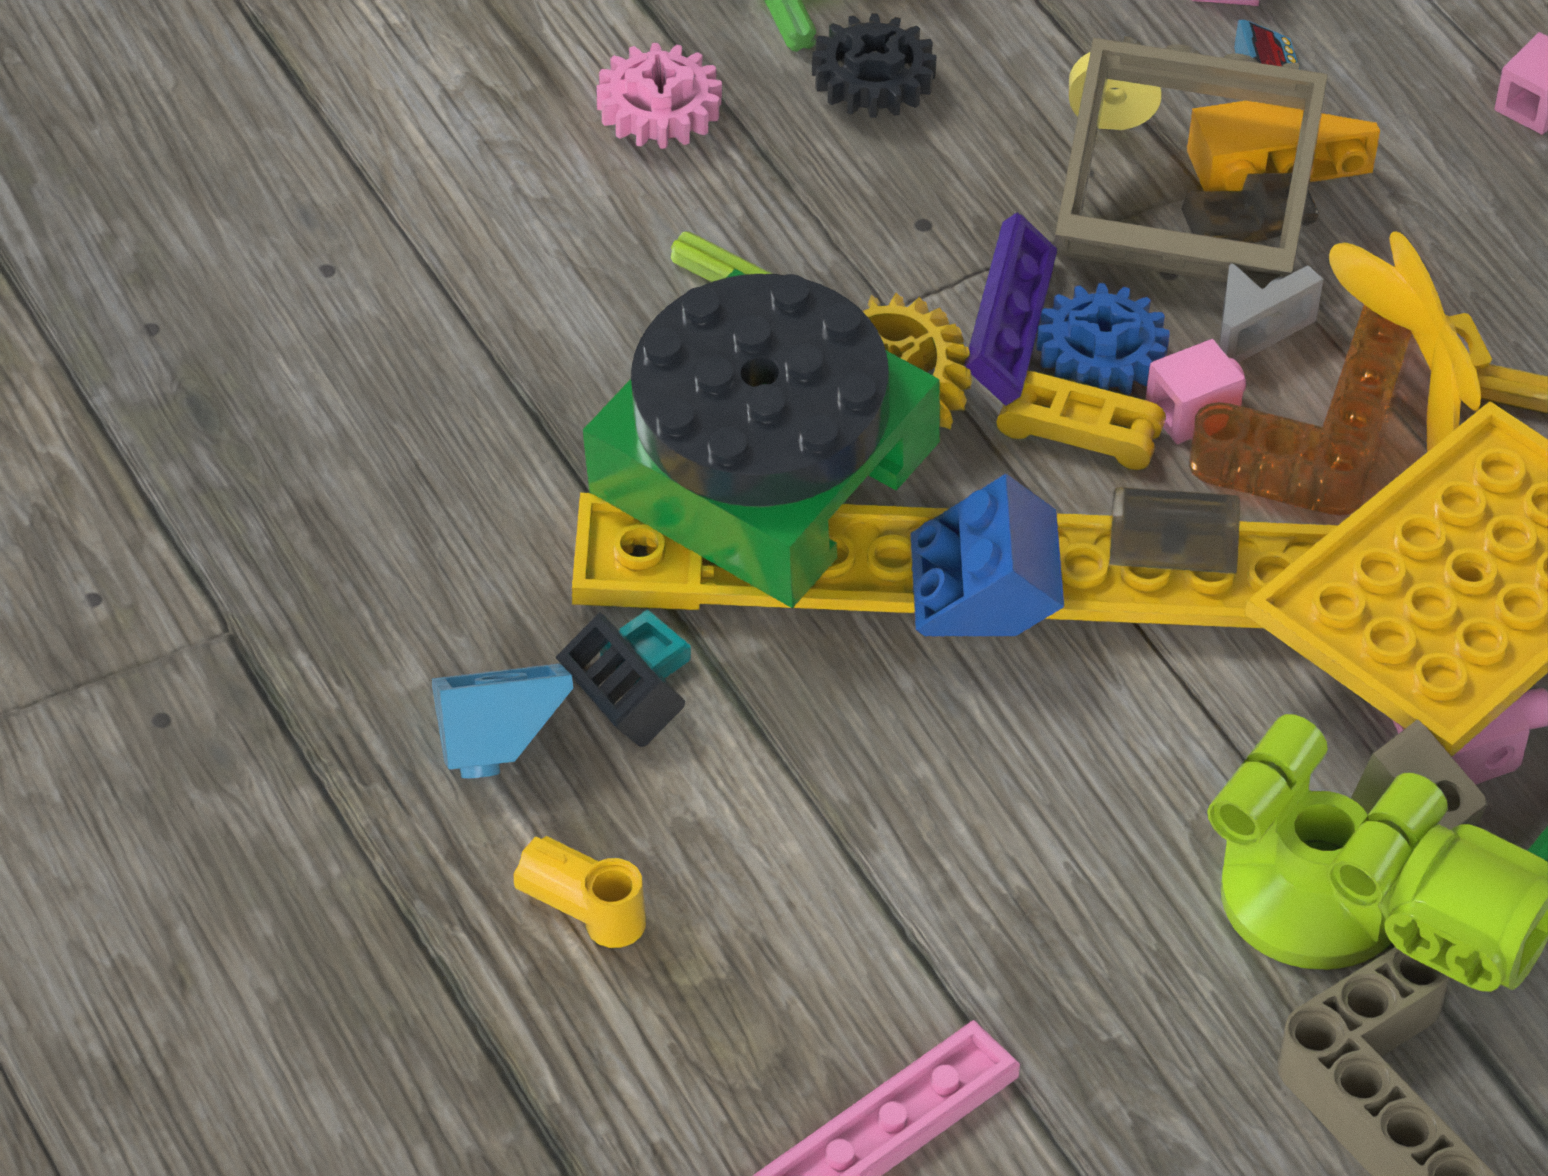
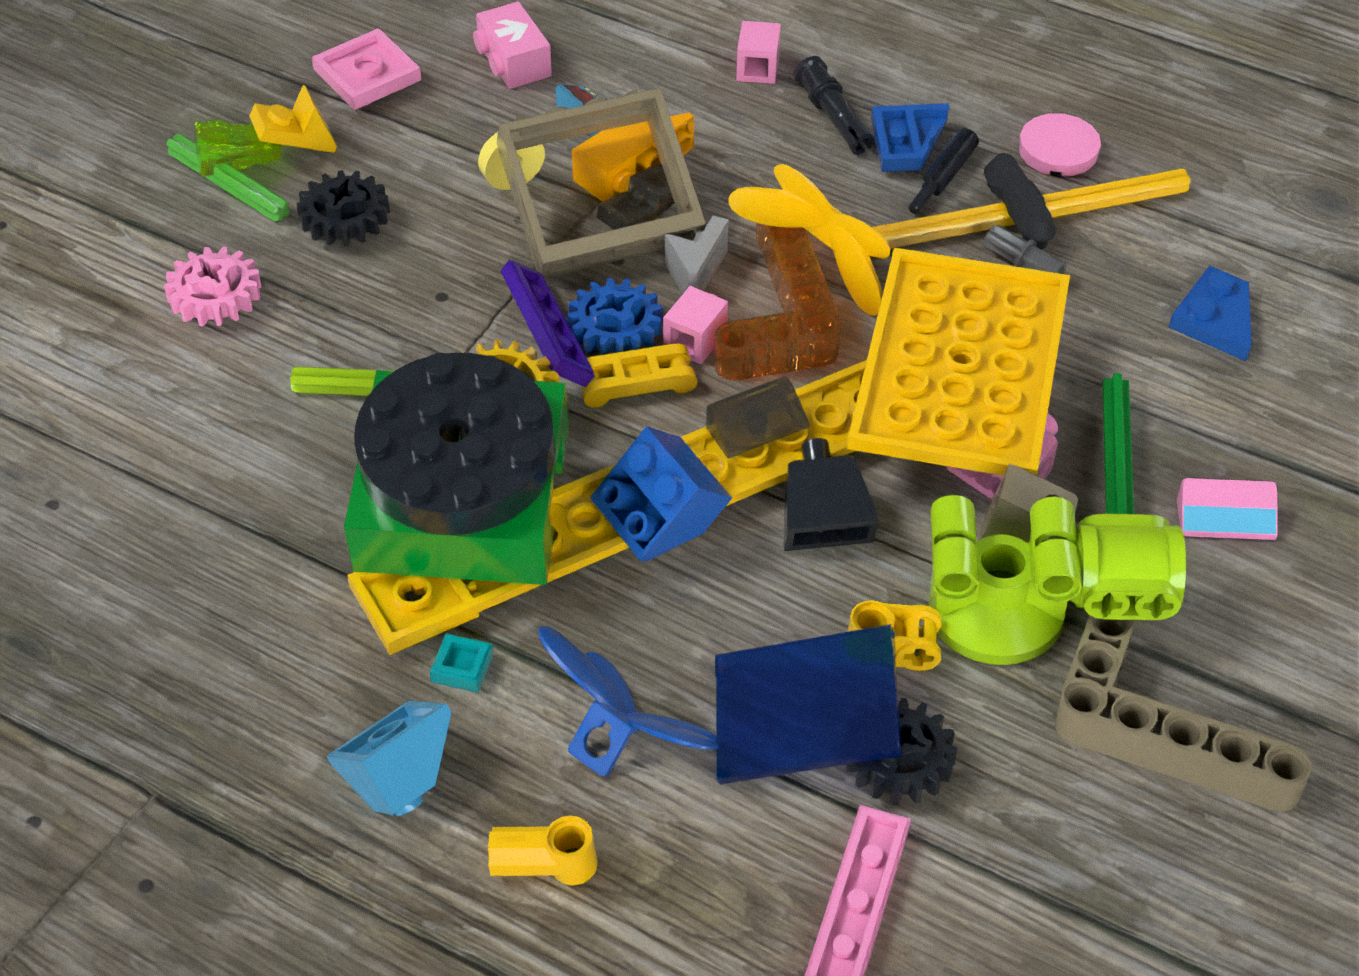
camera: 30 degrees left, 0 degrees up
black slope [555,612,685,747] -> none
none -> blue piece [538,626,719,776]
none -> clear blue piece [715,624,902,785]
none -> black torso [783,438,878,551]
none -> black gear [843,698,957,805]
none -> yellow piece [845,600,942,671]

